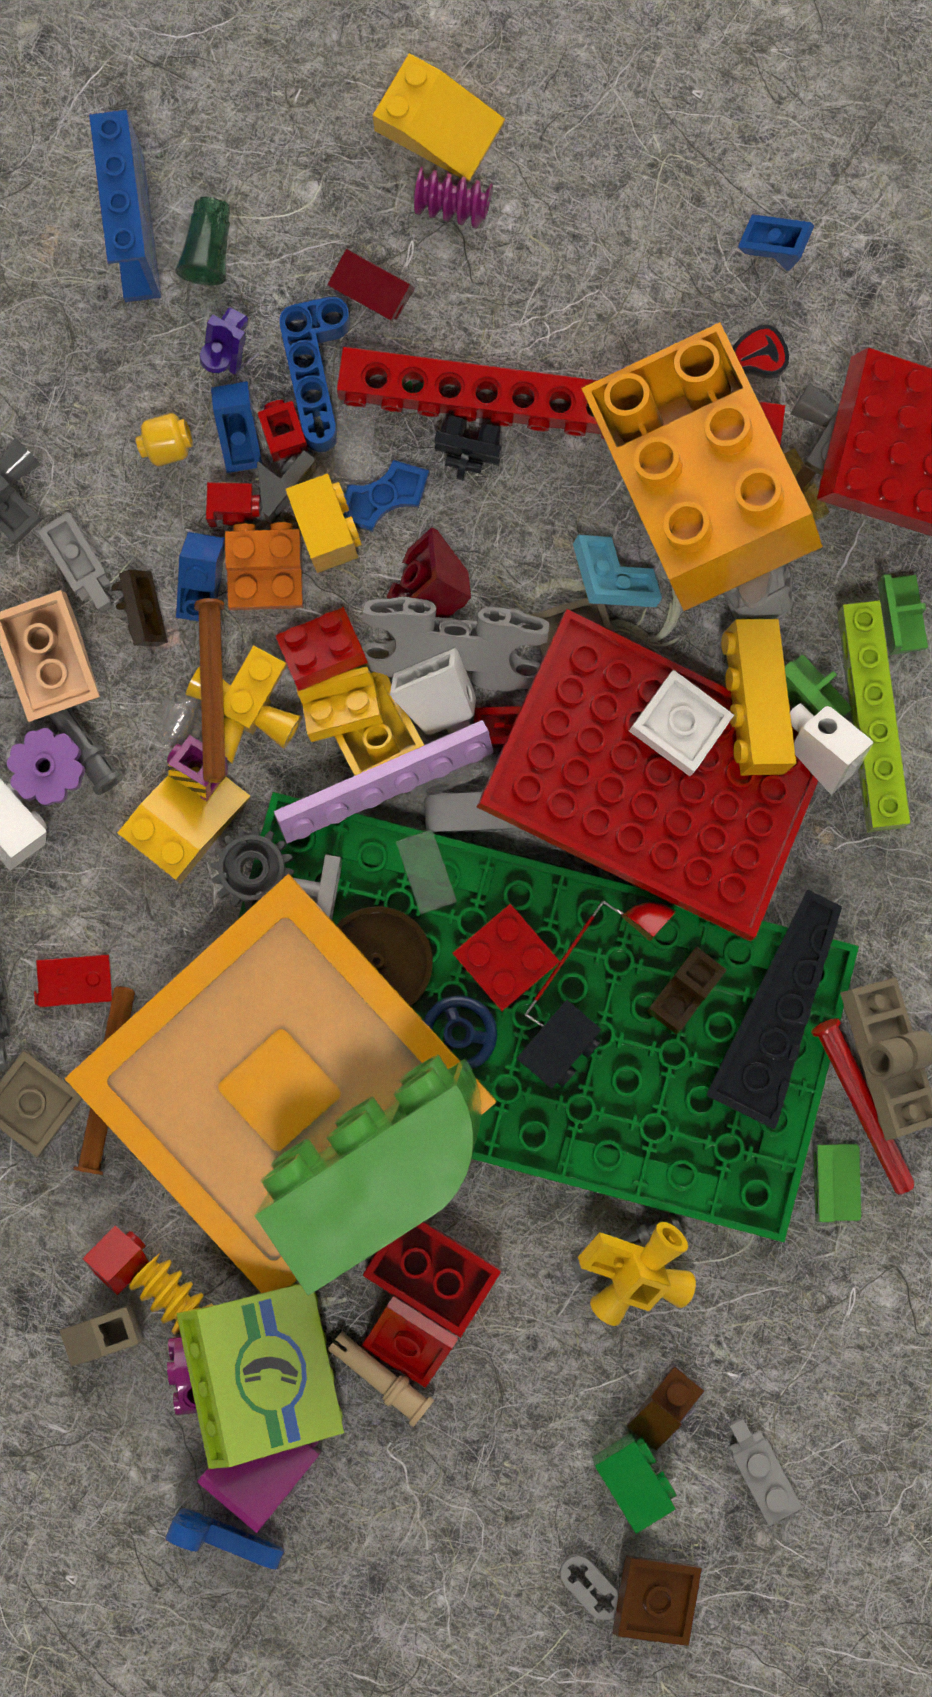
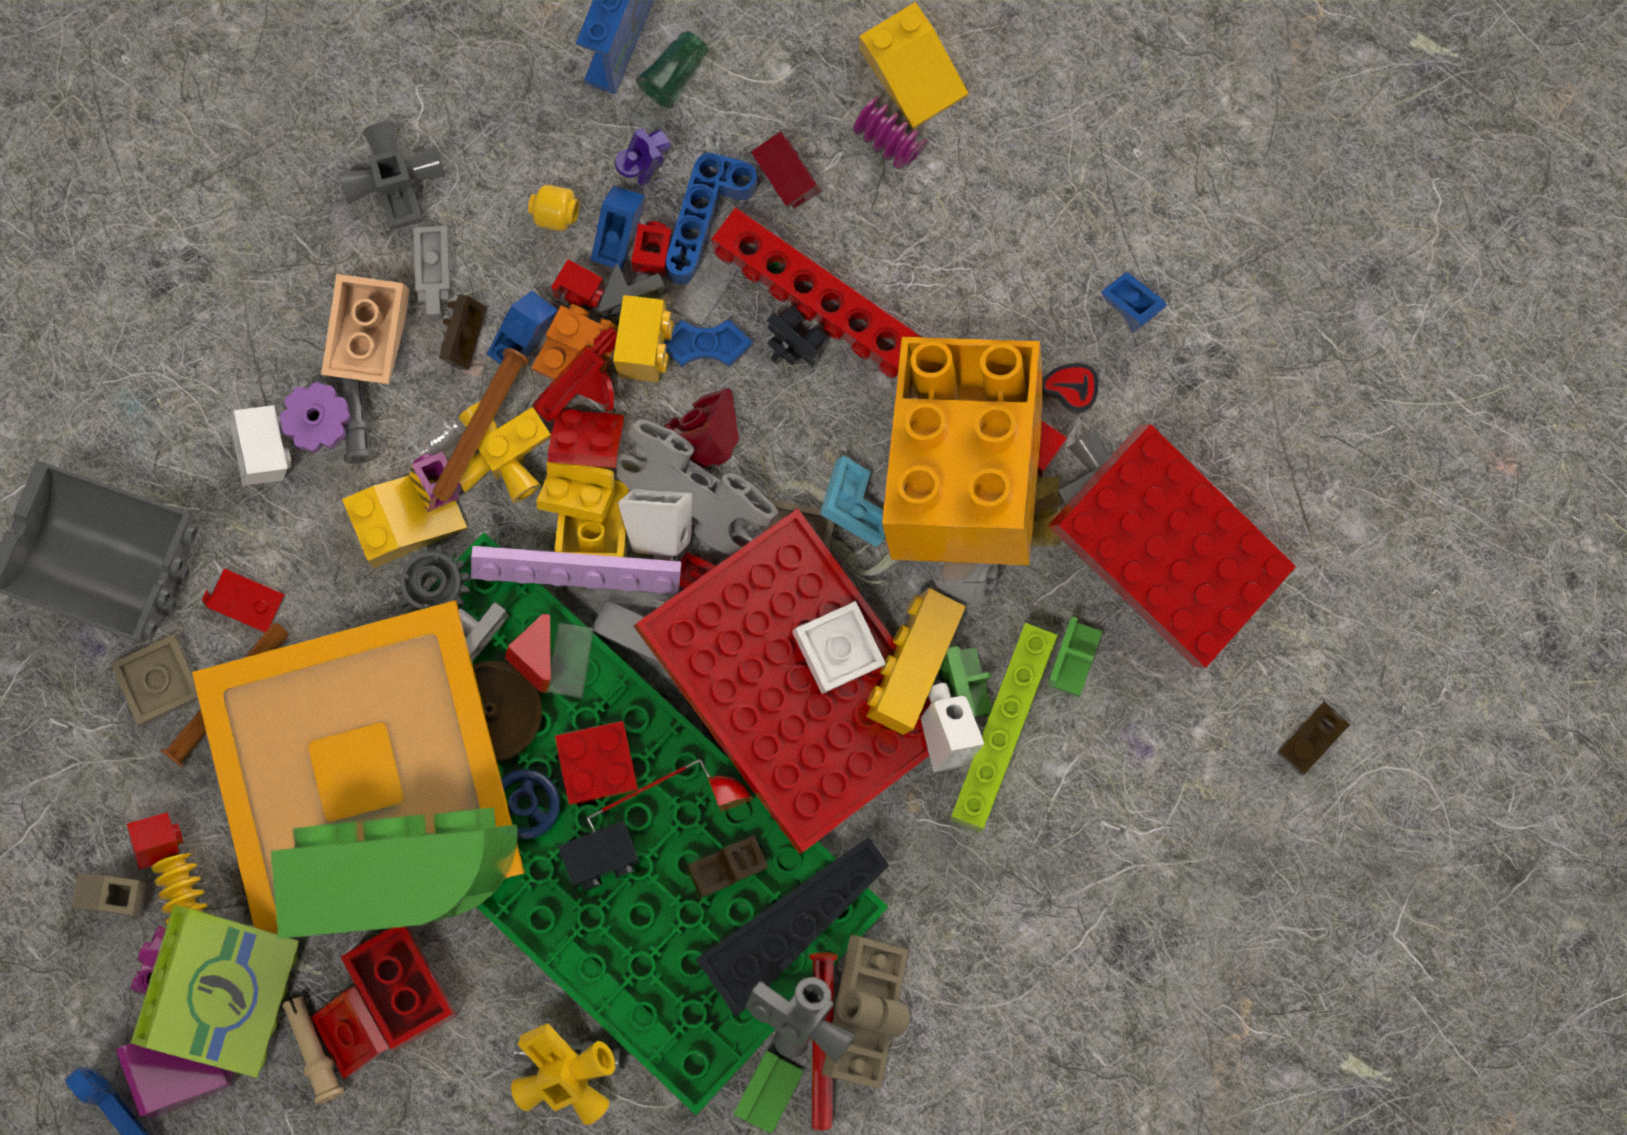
camera: 25 degrees right, 5 degrees down
none -> slope [505,614,551,692]
none -> red piece [532,327,617,422]
none -> dark grey brick [745,977,856,1064]

